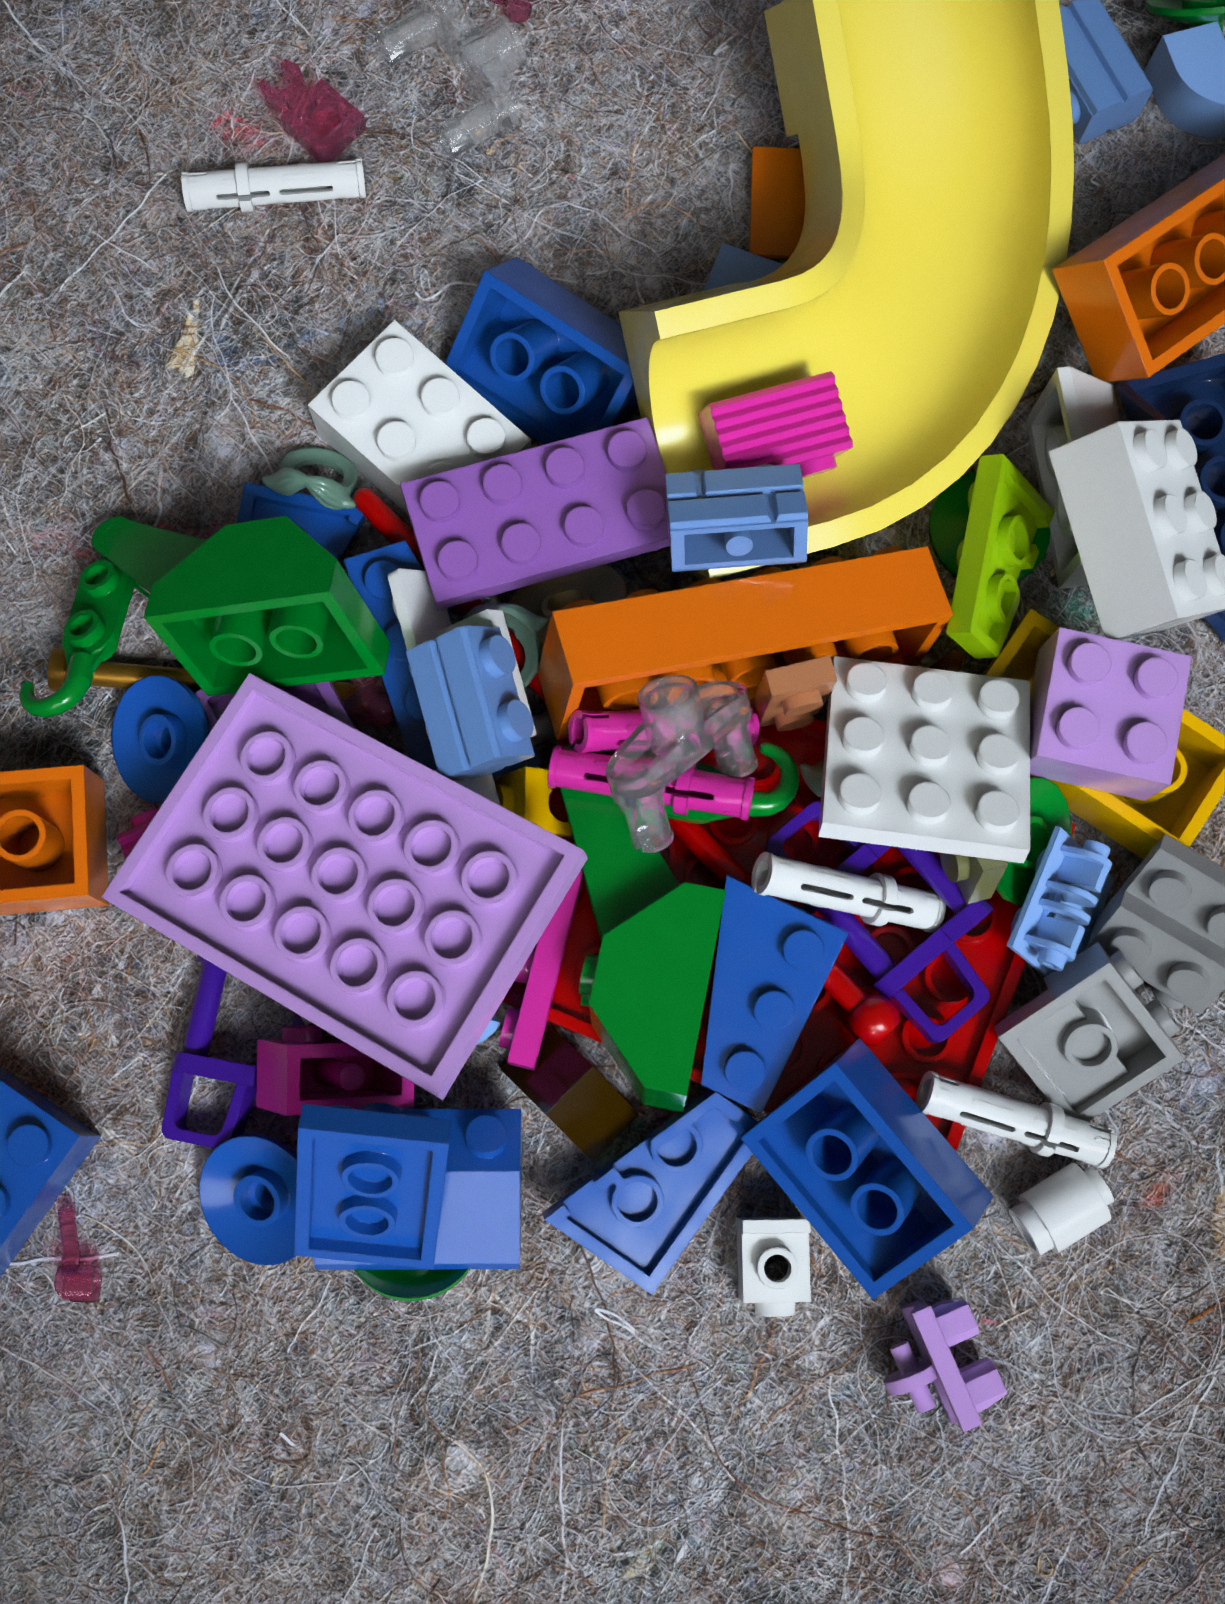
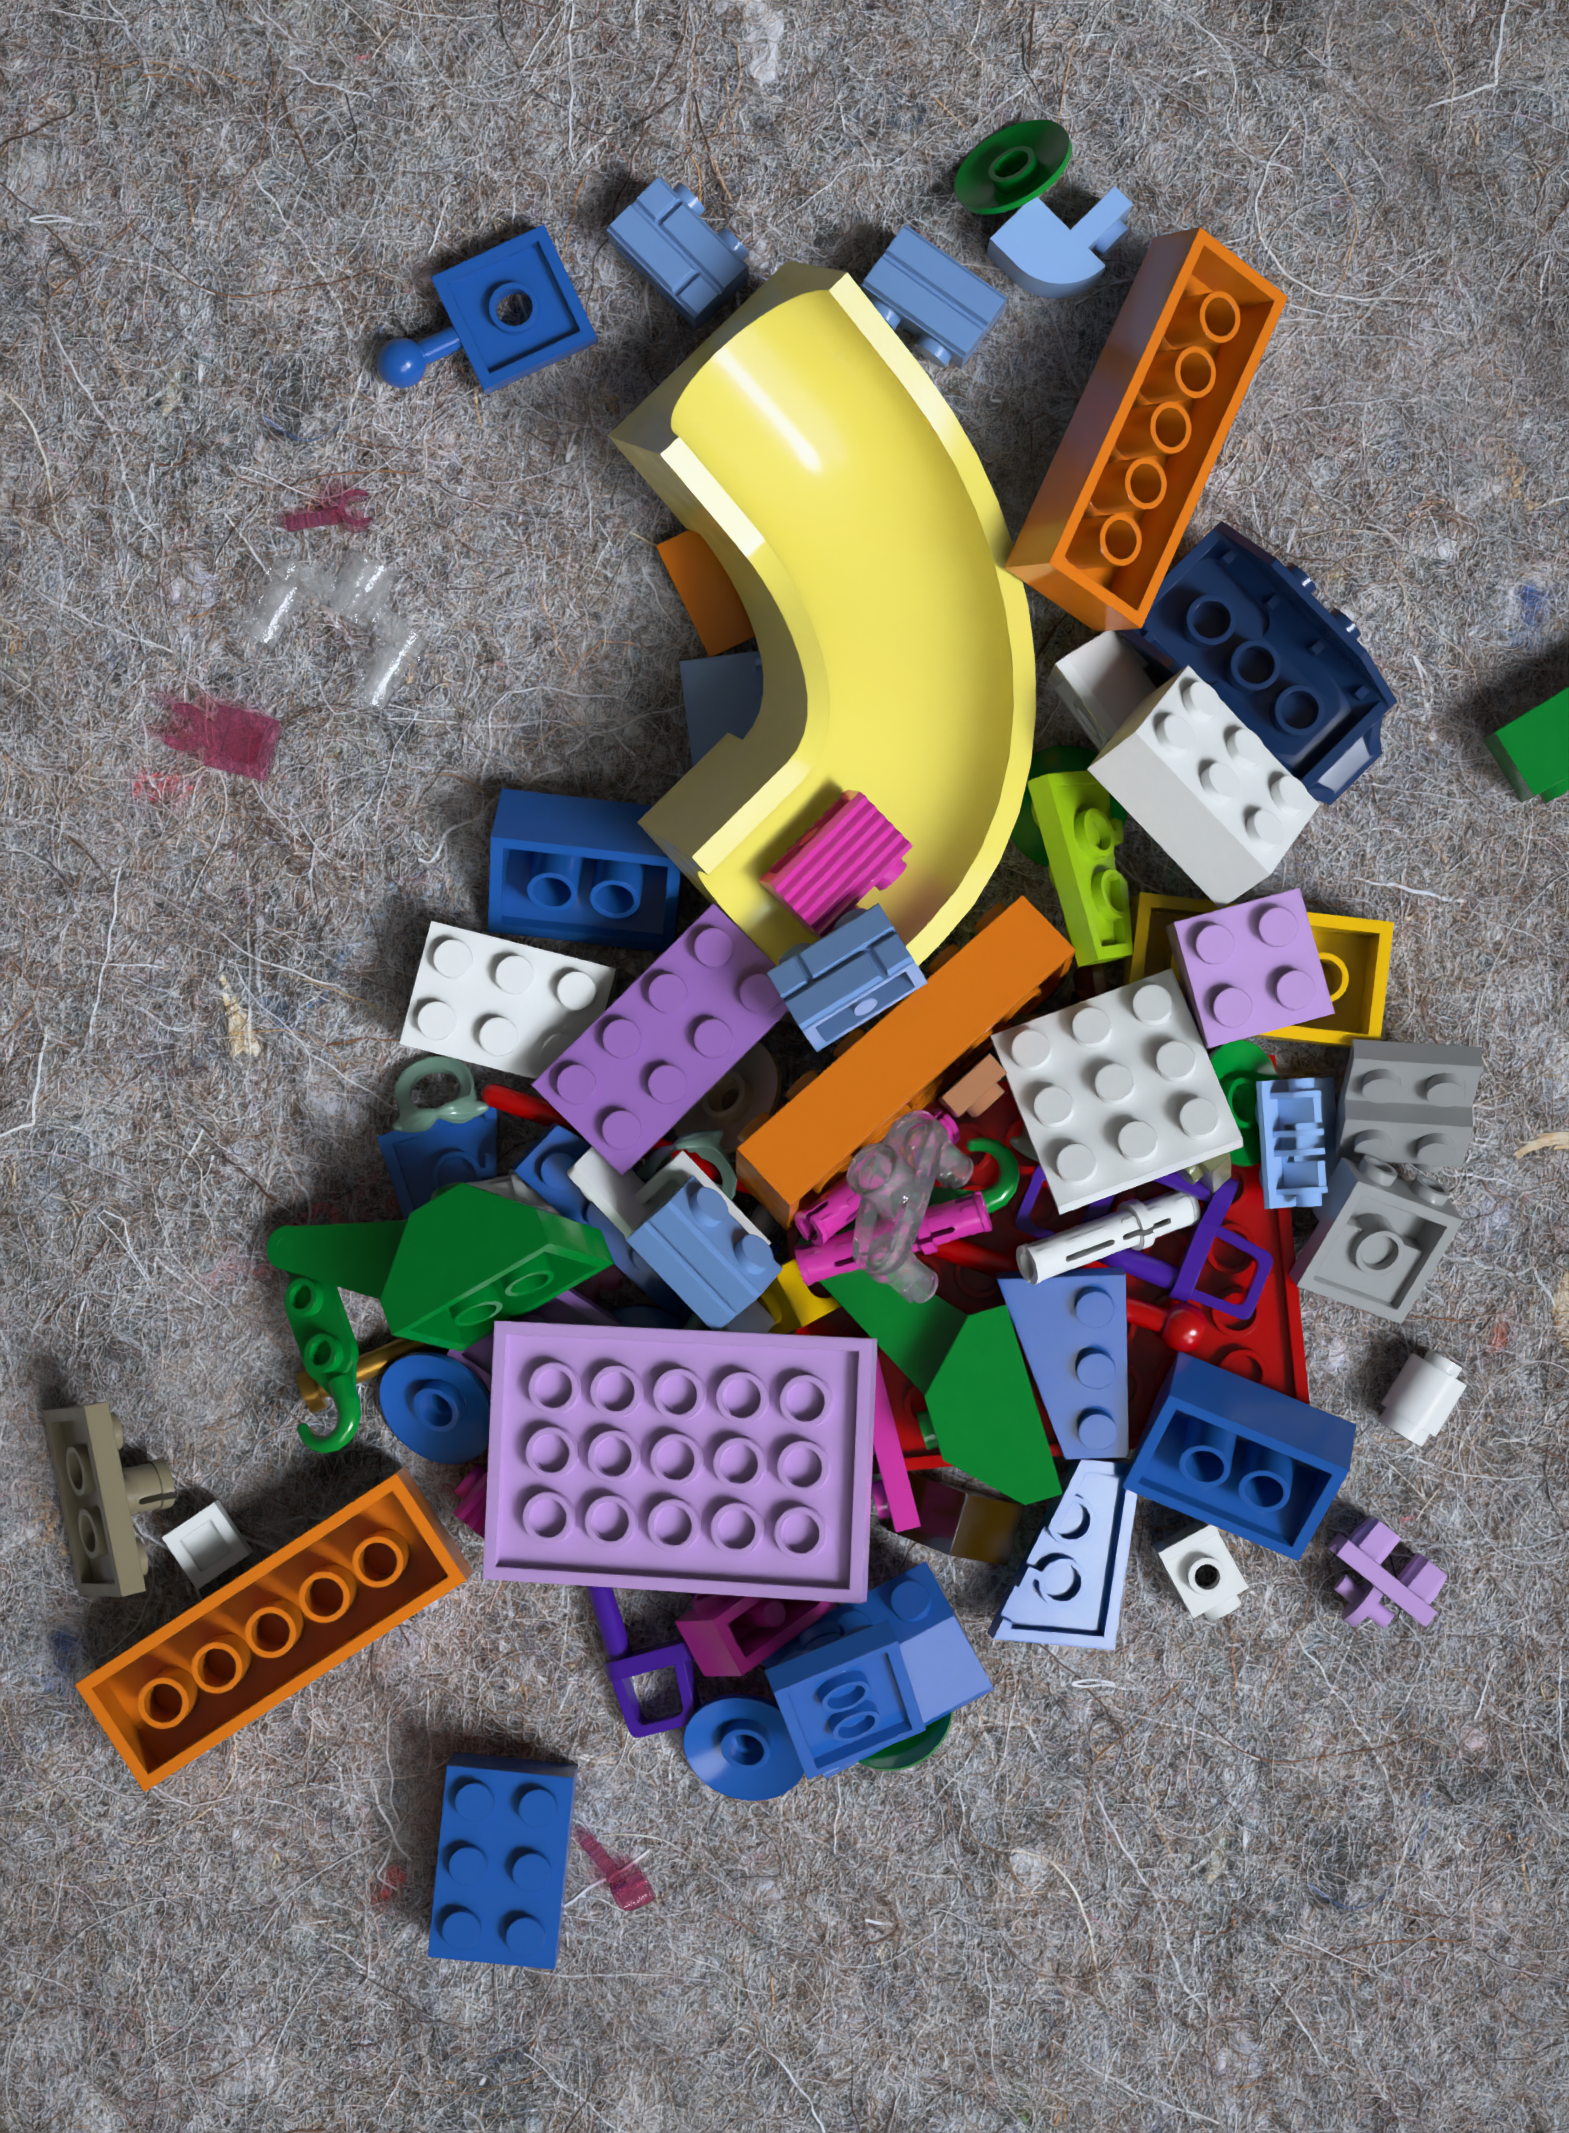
camera: 20 degrees left, 10 degrees up
white pin [181,158,366,213] -> none
white pin [915,1071,1117,1169] -> none

